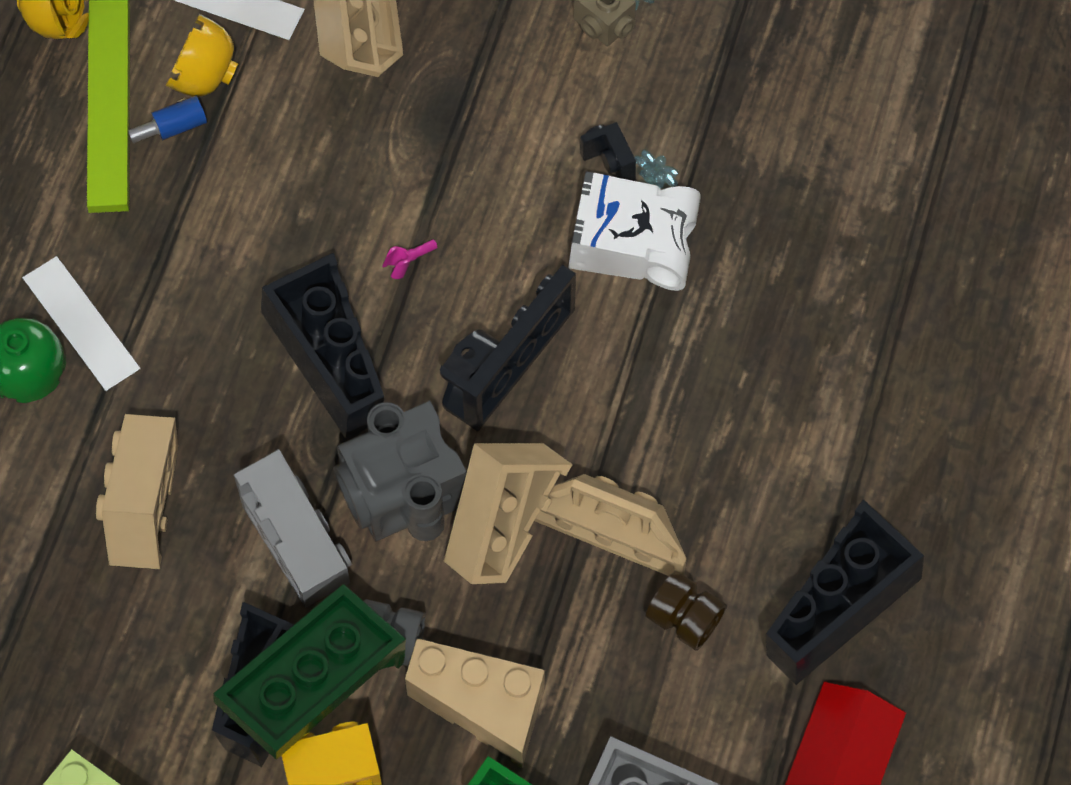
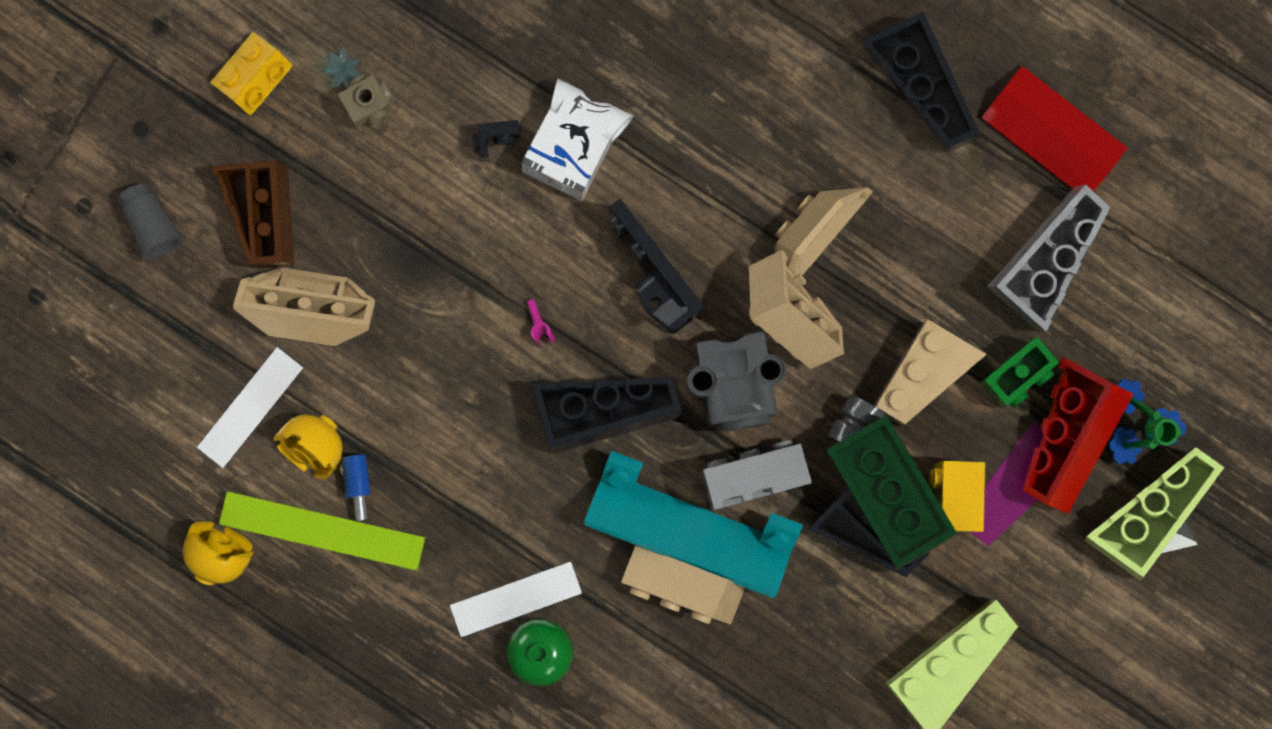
camera: 75 degrees left, 20 degrees up
clear light blue plant [634,150,679,188] -> none
dark brown wheel [645,571,727,651] -> none
none -> teal bracket [584,451,803,598]

